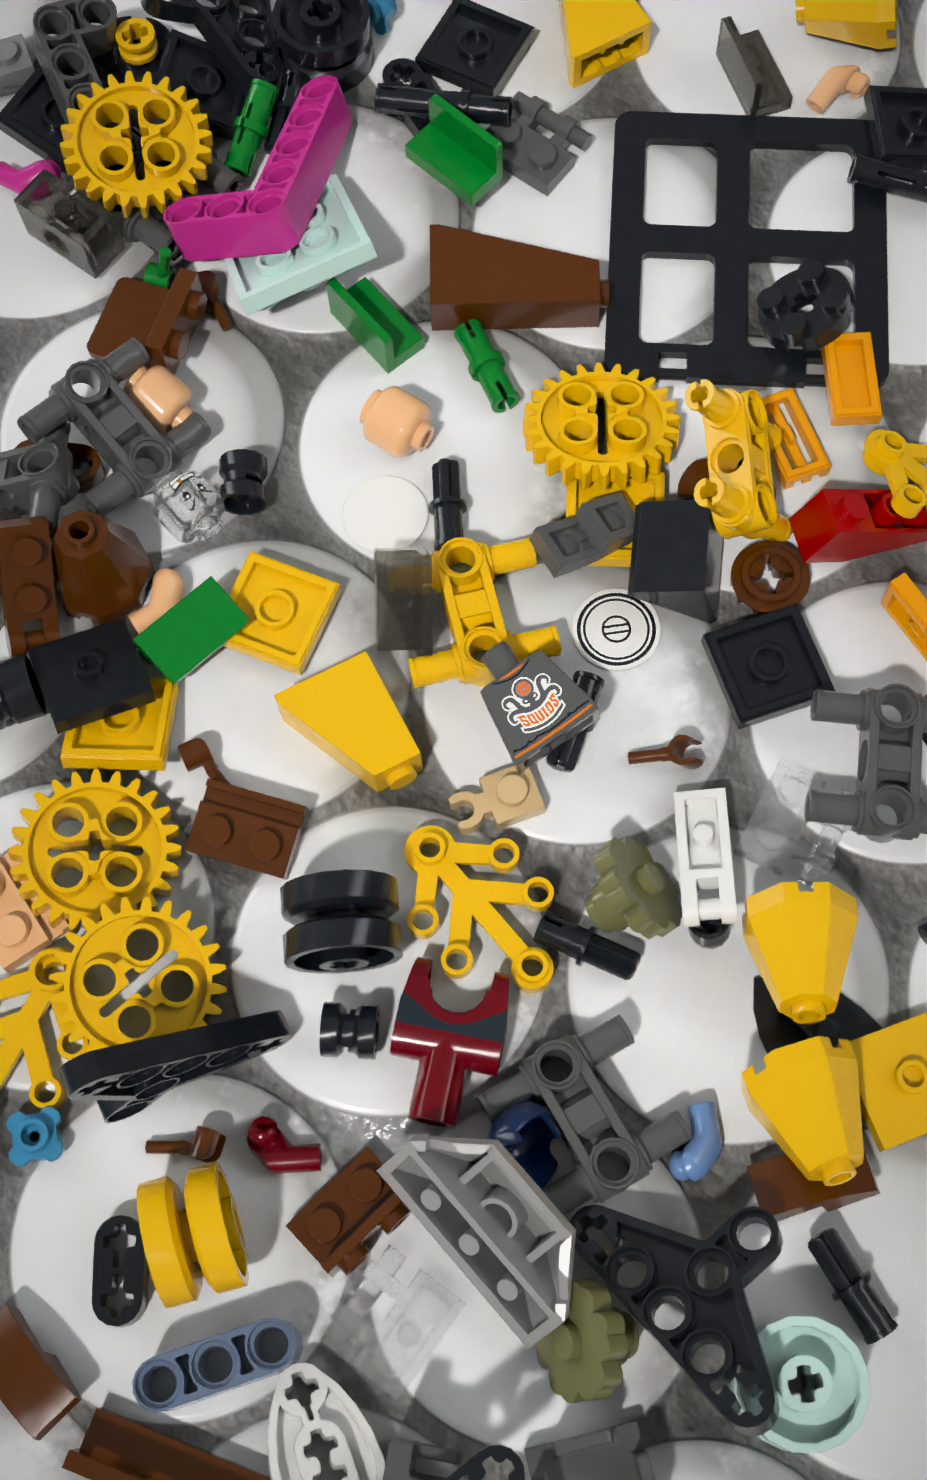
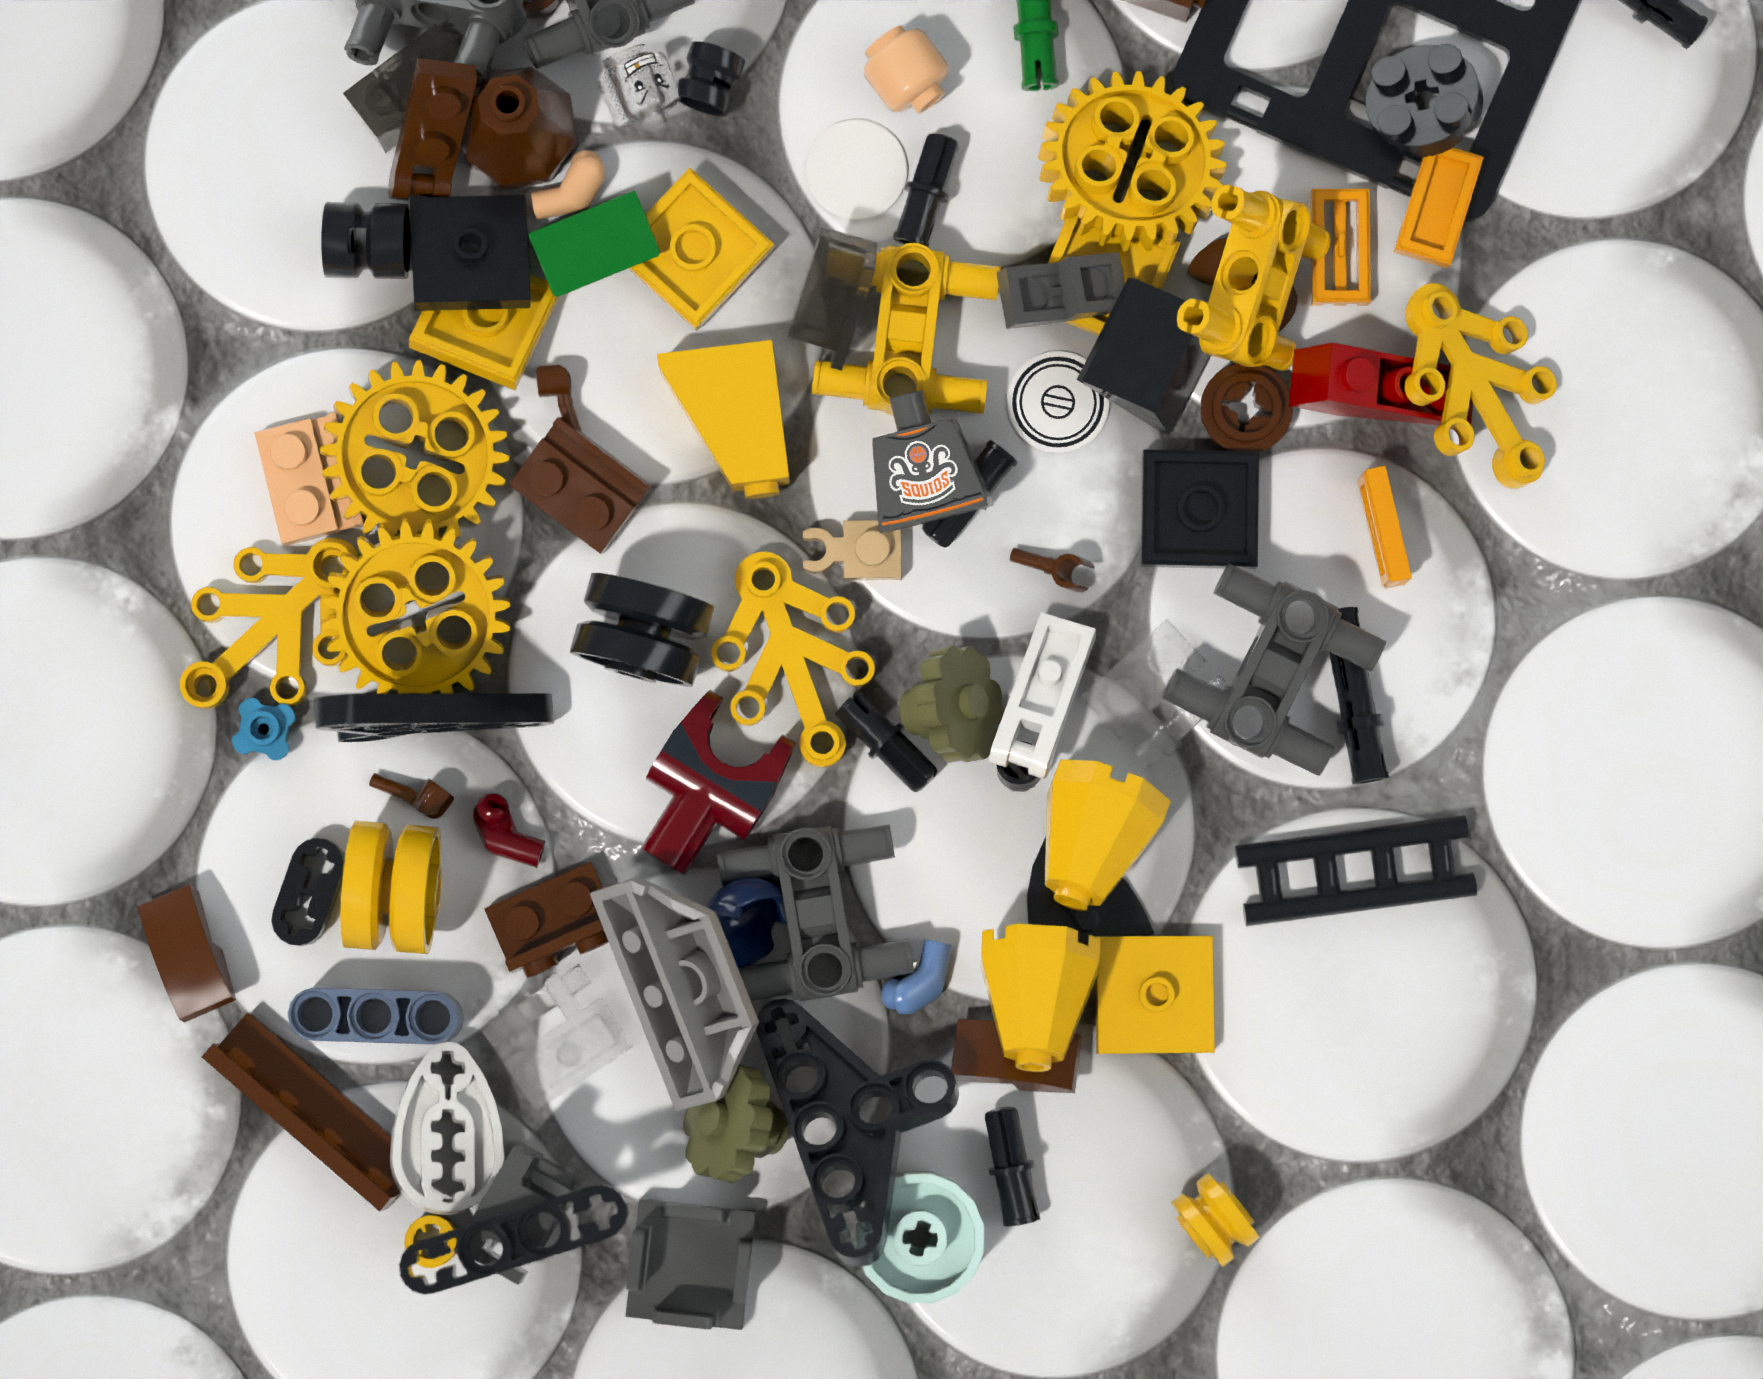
camera: 15 degrees right, 15 degrees up
black wheel [319,1002,380,1060] -> none

